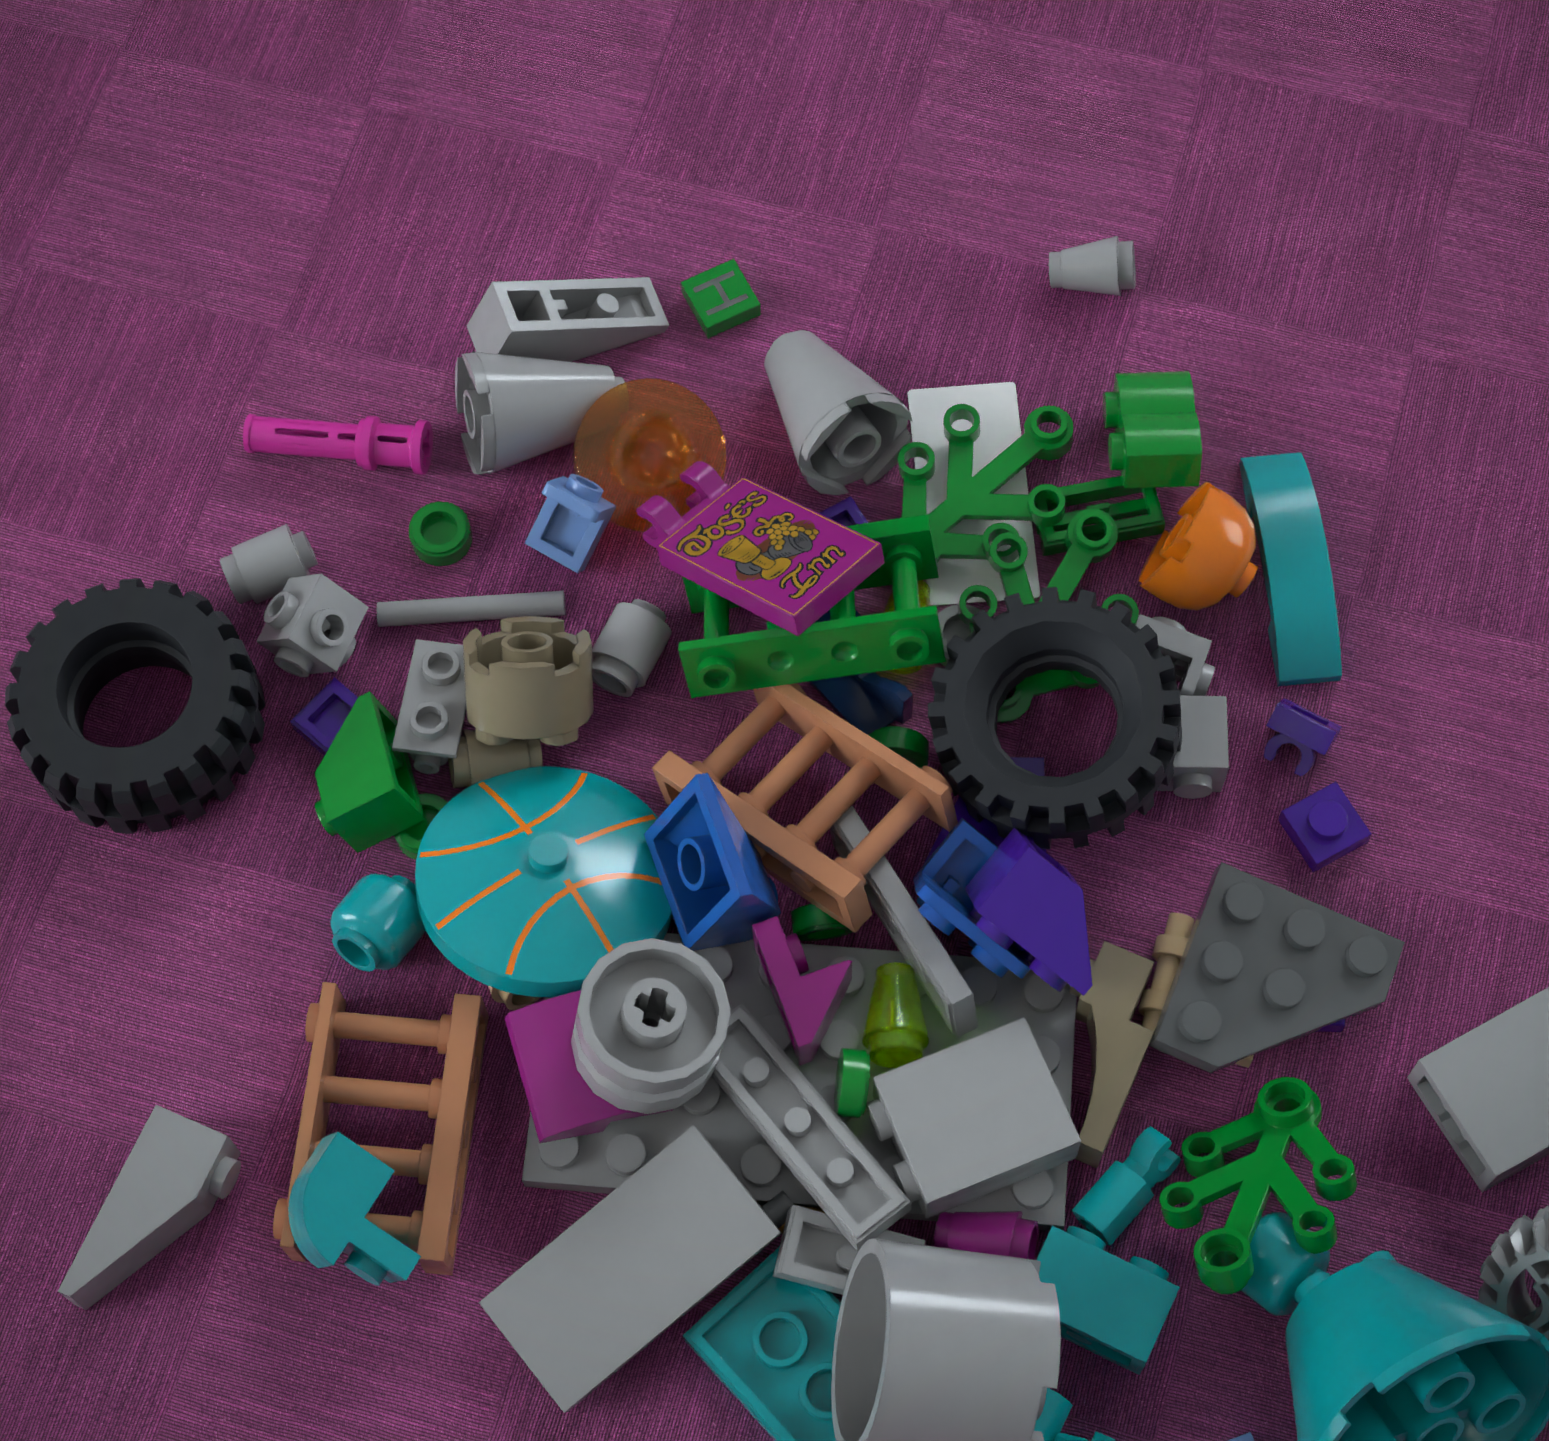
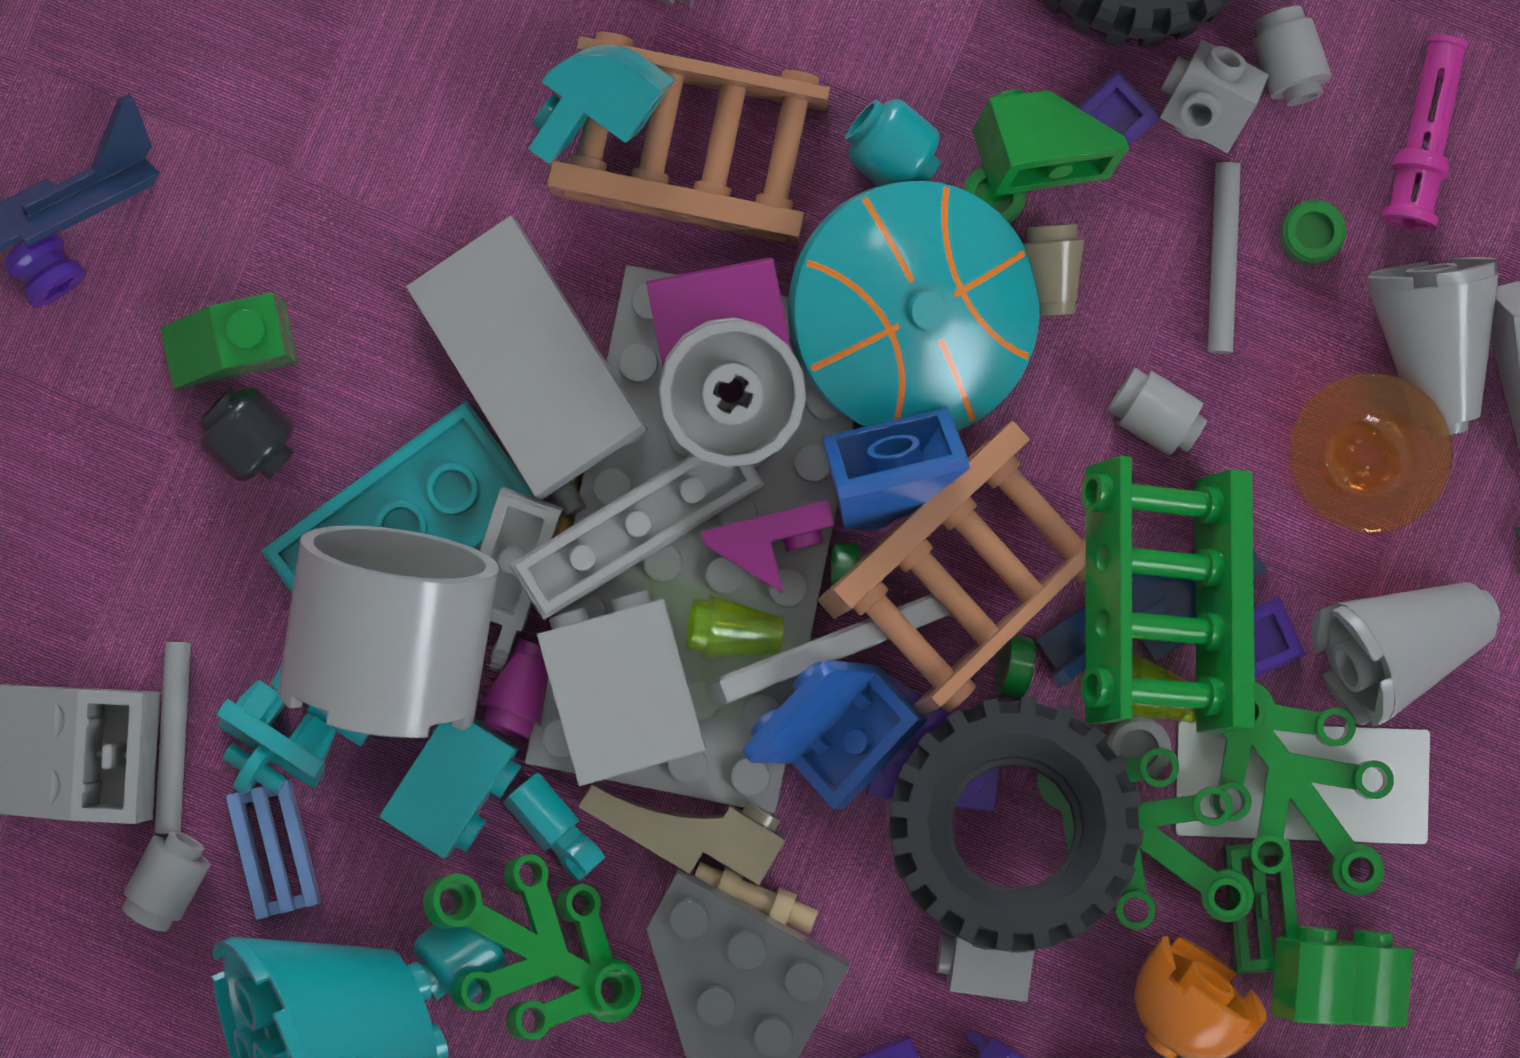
camera: 95 degrees right, 20 degrees up
light grey hinge [392,639,466,774] -> none
dark tan brick [463,616,593,746] -> none
medium blue bracket [525,474,616,573] -> none
magenta tile [636,461,885,636] -> none
green tile [834,1048,870,1118] -> none
dark purple slope [965,828,1093,996] -> none
light grey bracket [1135,614,1215,696] -> none

